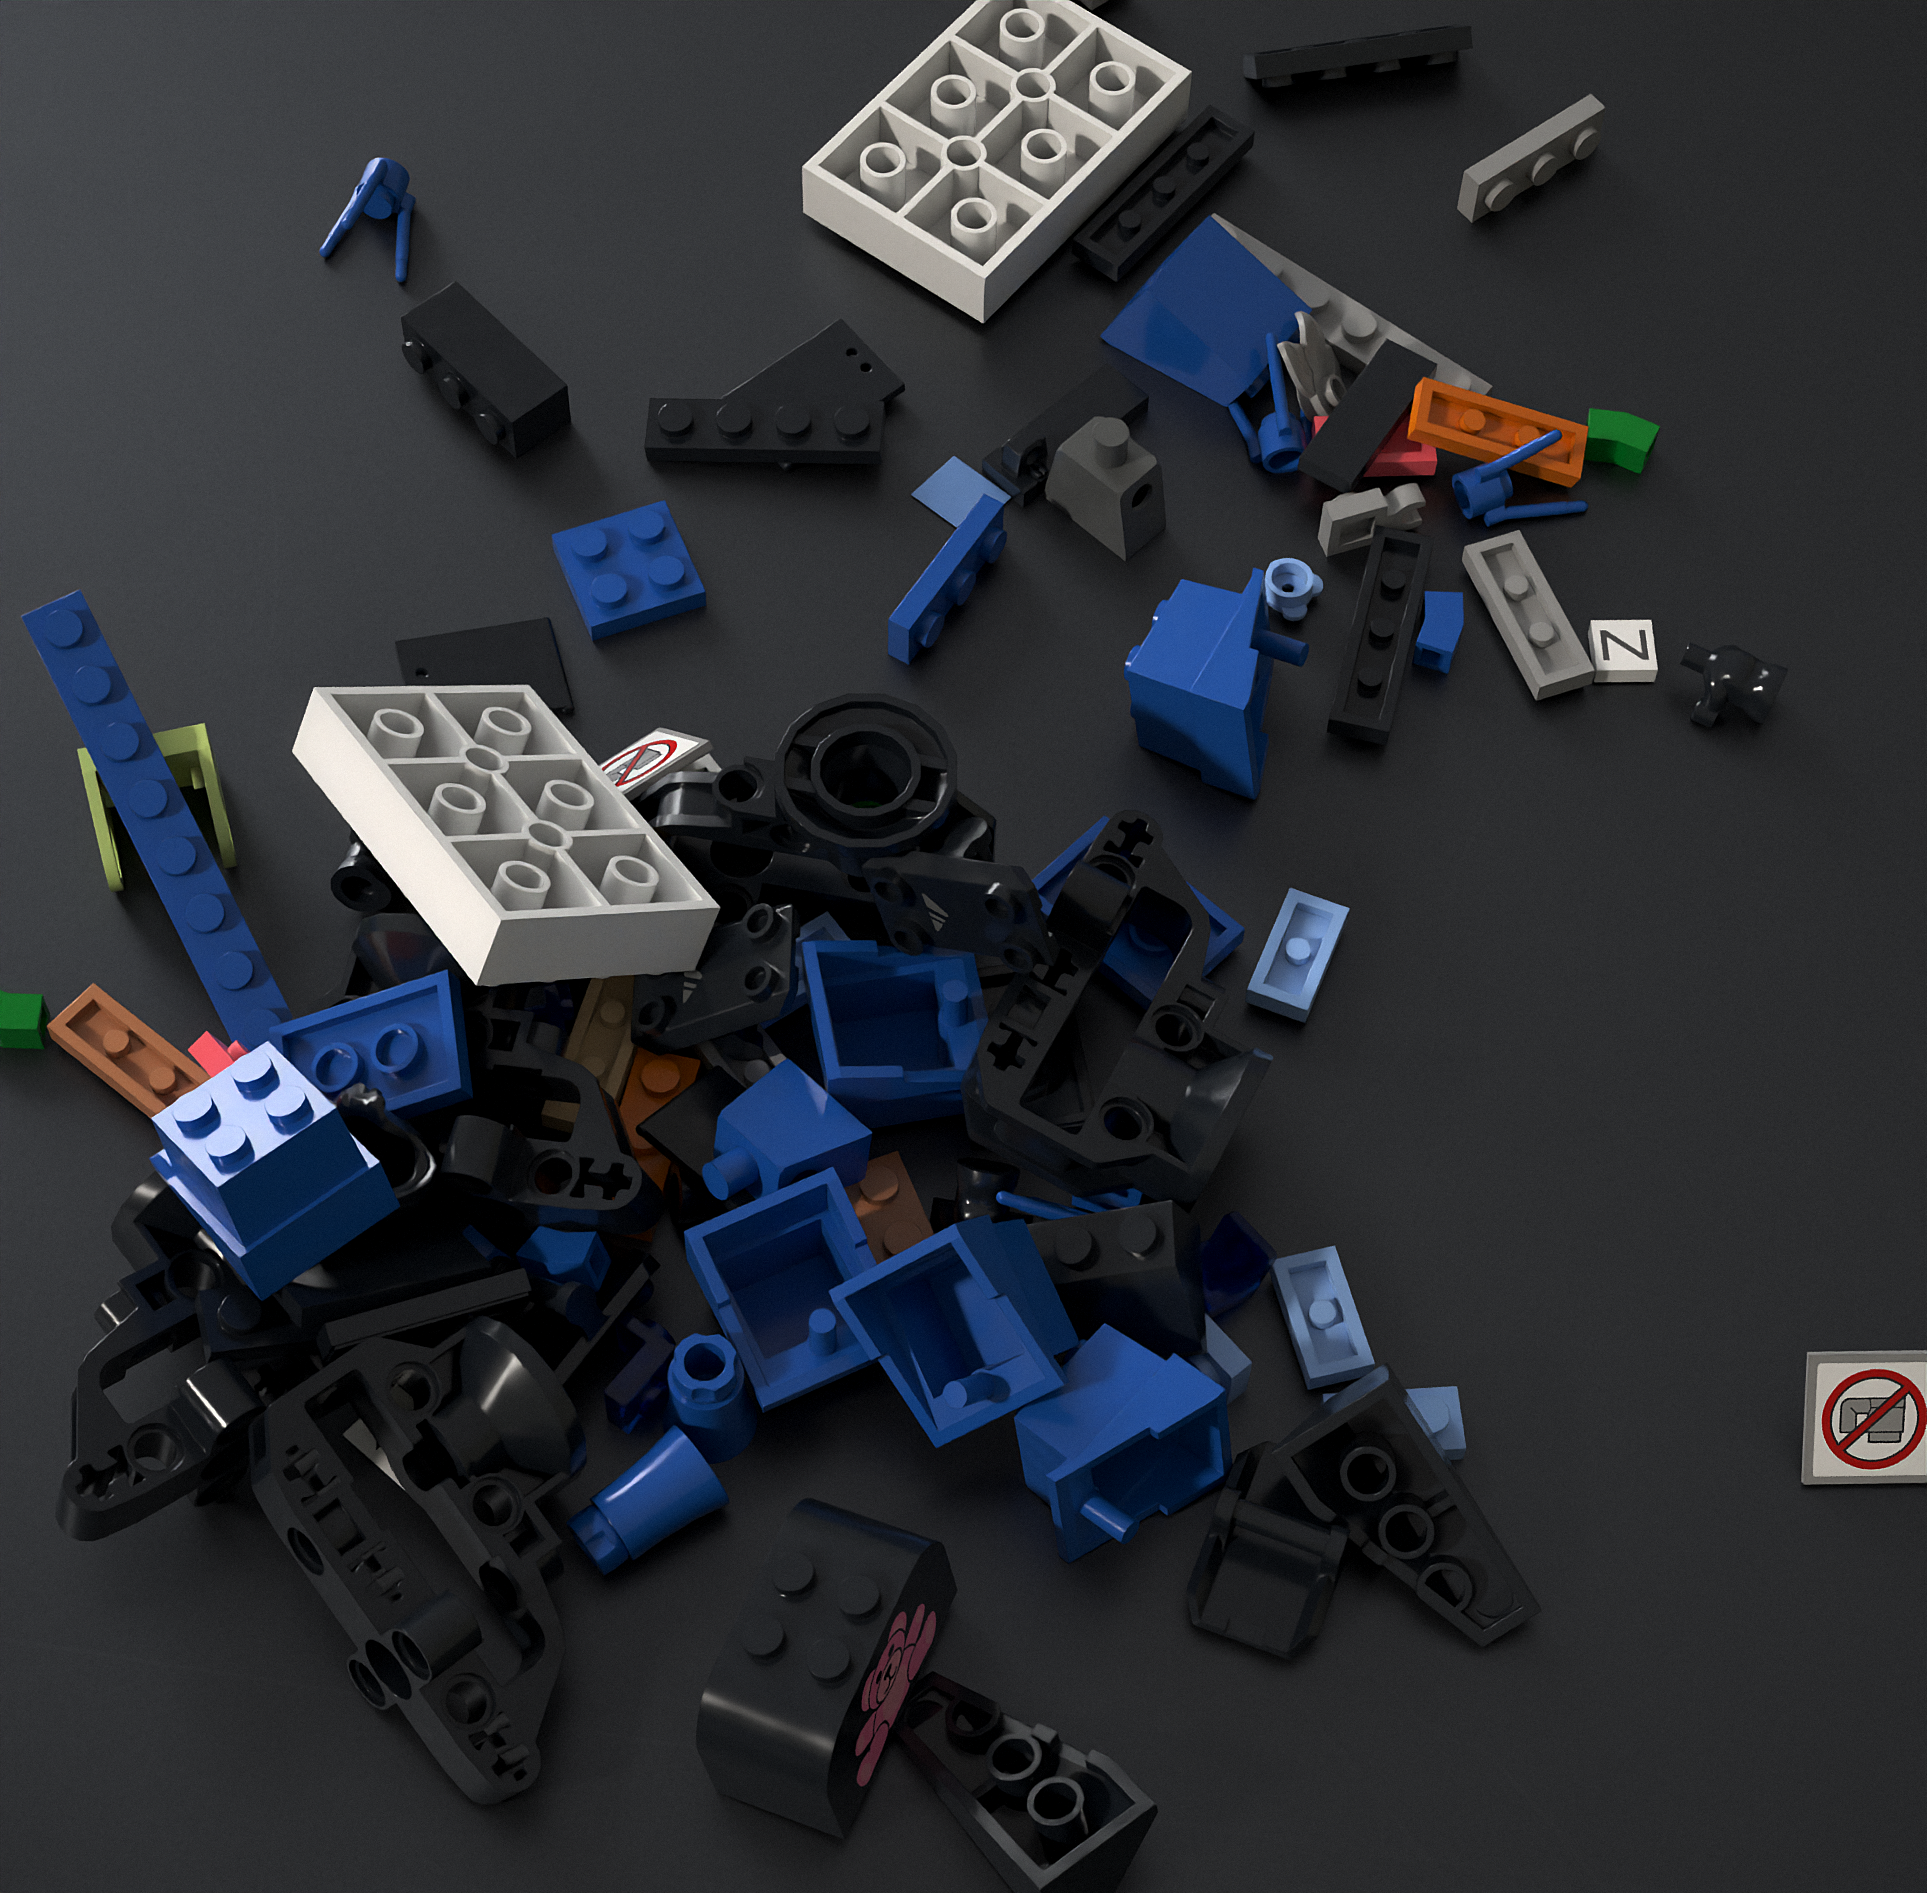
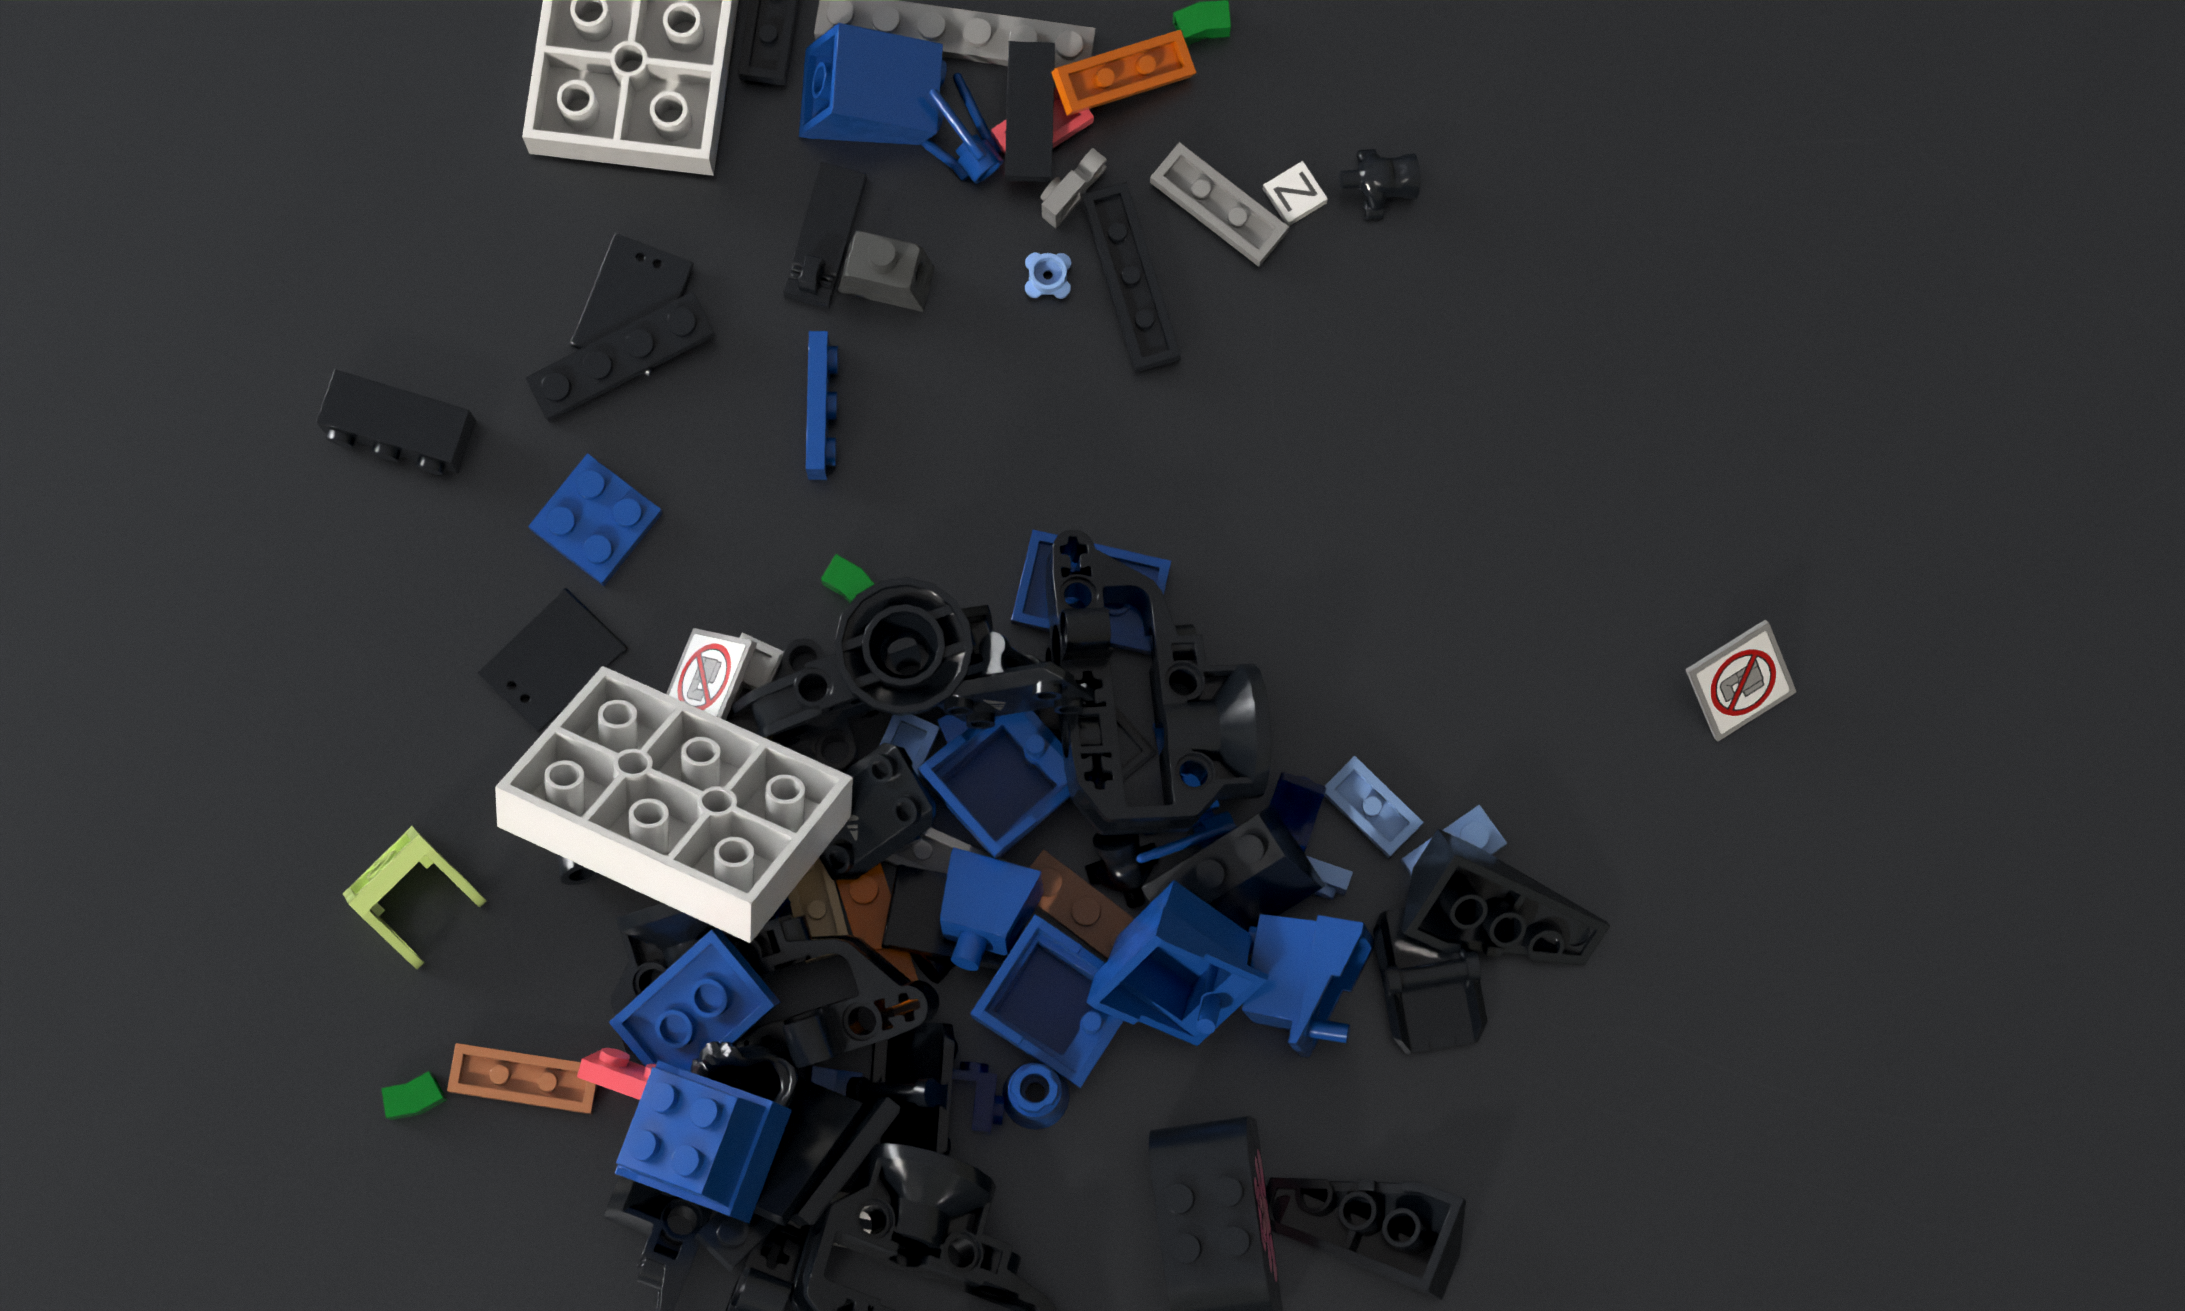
camera: 30 degrees left, 20 degrees up
blue plate [21,589,293,1052] -> none
blue plant [319,158,416,282] -> none
blue piece [515,1226,612,1292] -> none
blue plant [566,1425,730,1575] -> none
medium blue sticker [911,456,1012,528] -> none
blue piece [1124,567,1309,800] -> none
light blue plate [1245,888,1350,1023] -> none
light grey plate [1277,311,1347,423] -> none
blue piece [1412,591,1464,674] -> none
blue plant [1452,429,1589,527] -> none

